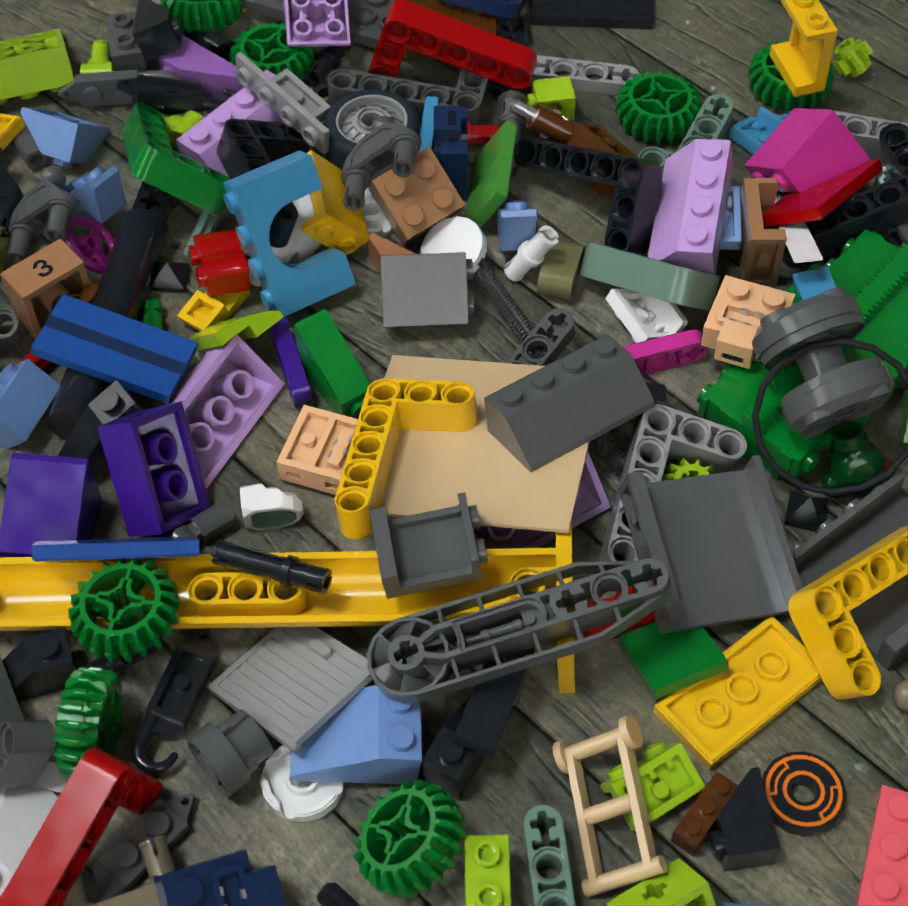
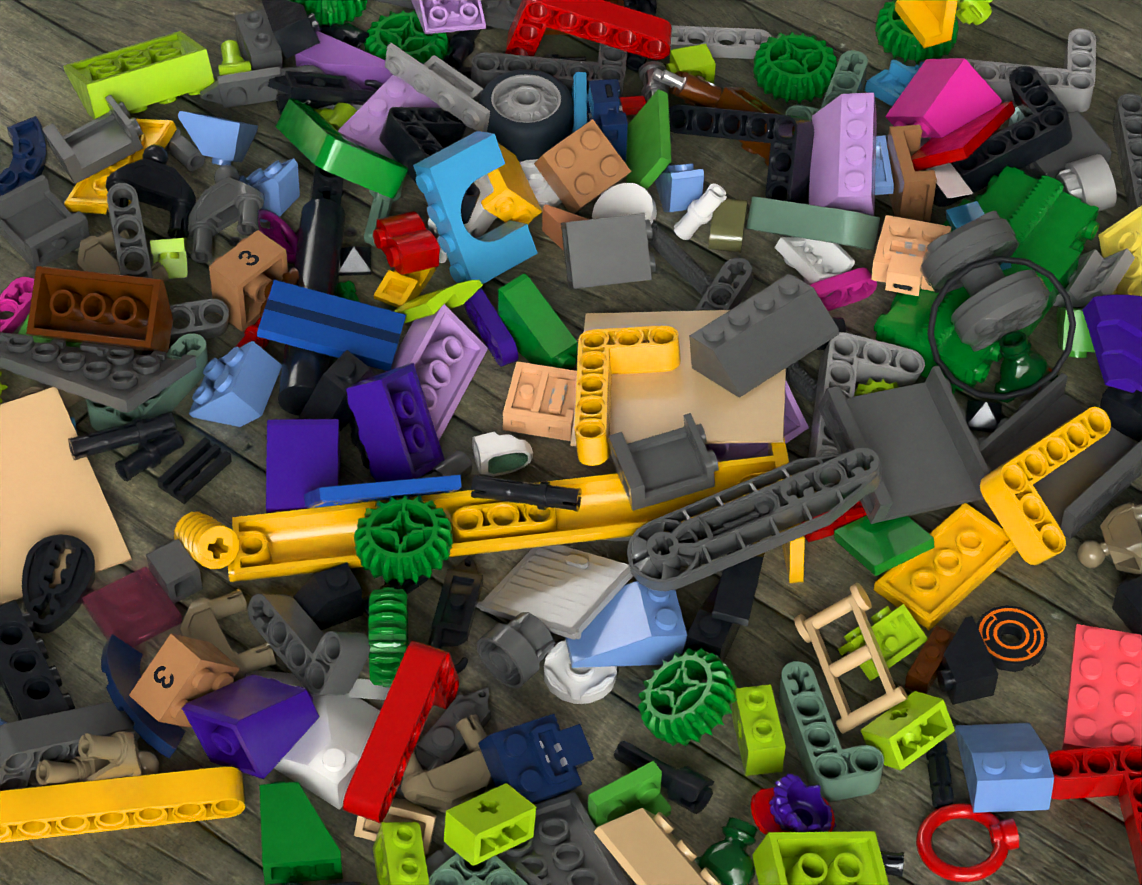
camera: 10 degrees left, 5 degrees down
dark grey connector [341,116,421,211] -> none

